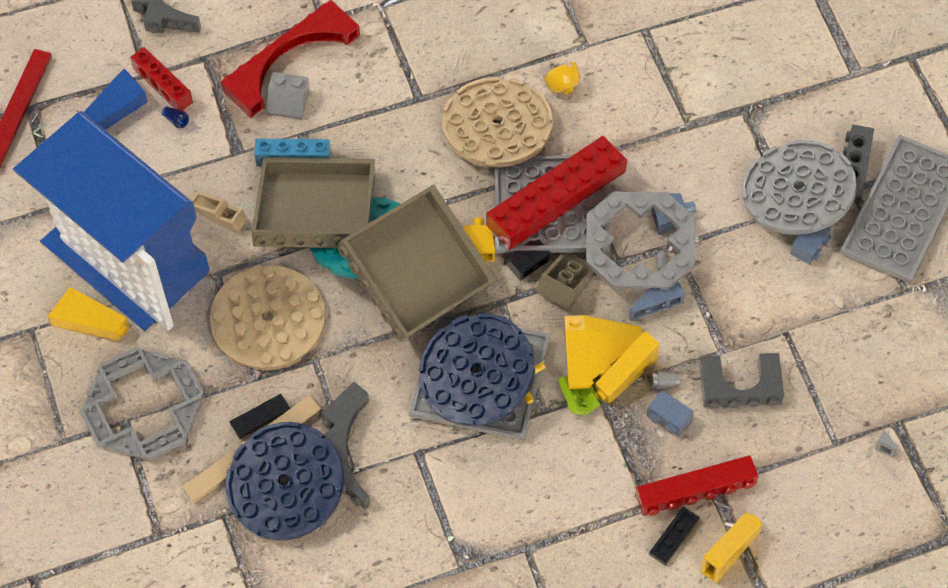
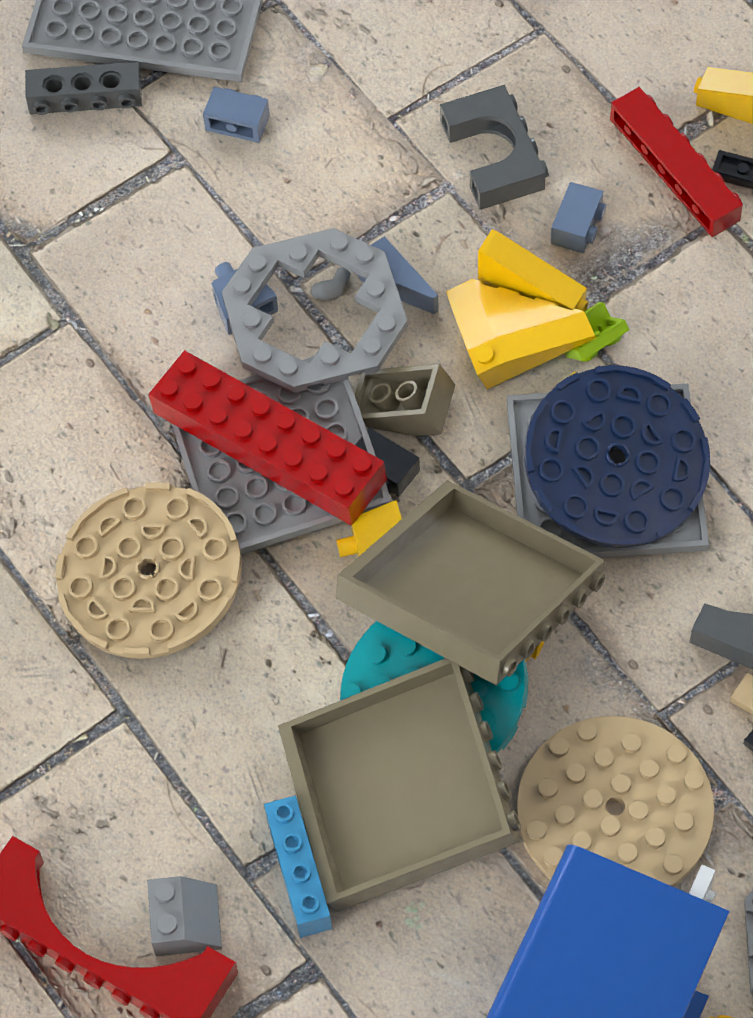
camera: 105 degrees left, 0 degrees up
tan slope [190,190,248,232] -> none
yellow cylinder [543,62,580,95] -> none
light grey cone [650,371,680,390] -> none
light grey plate [742,140,857,235] -> none

